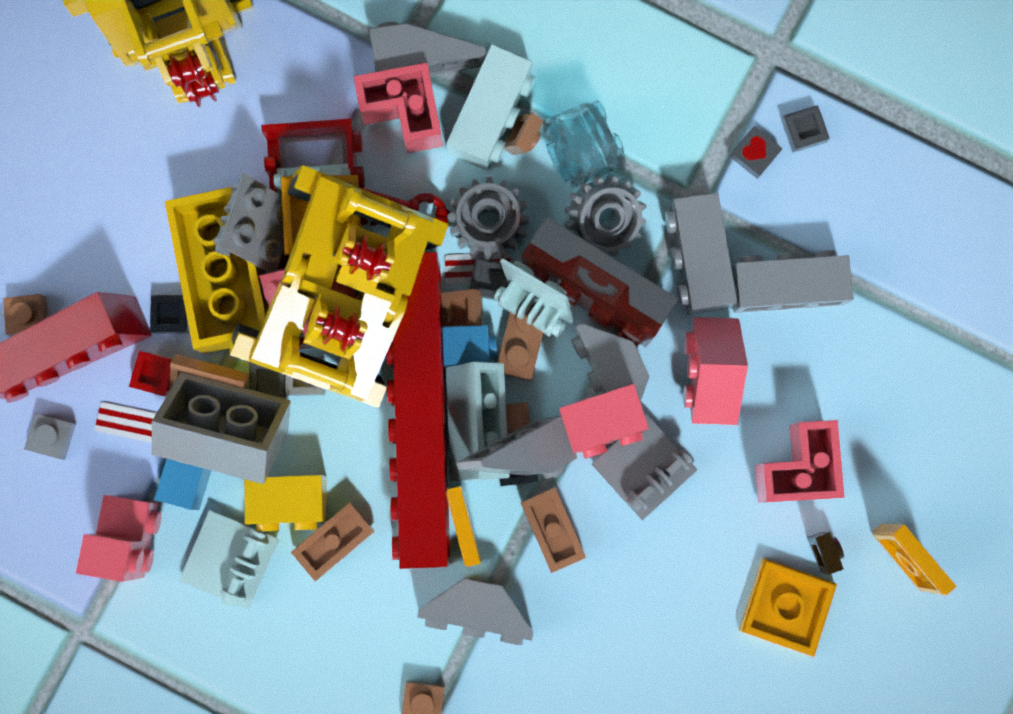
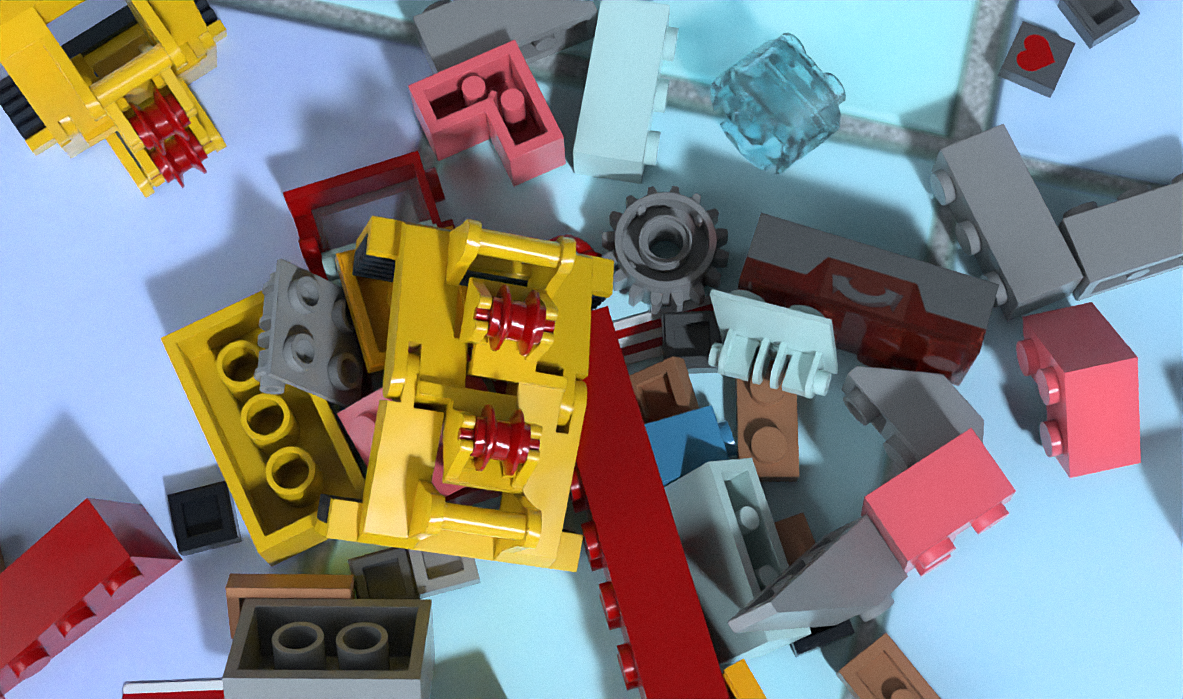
camera: 10 degrees left, 10 degrees down
red plate [128,351,173,397] -> none
nougat plate [504,113,544,155] -> none
light grey gear [564,173,647,256] -> none
light grey hinge [591,414,698,521] -> none

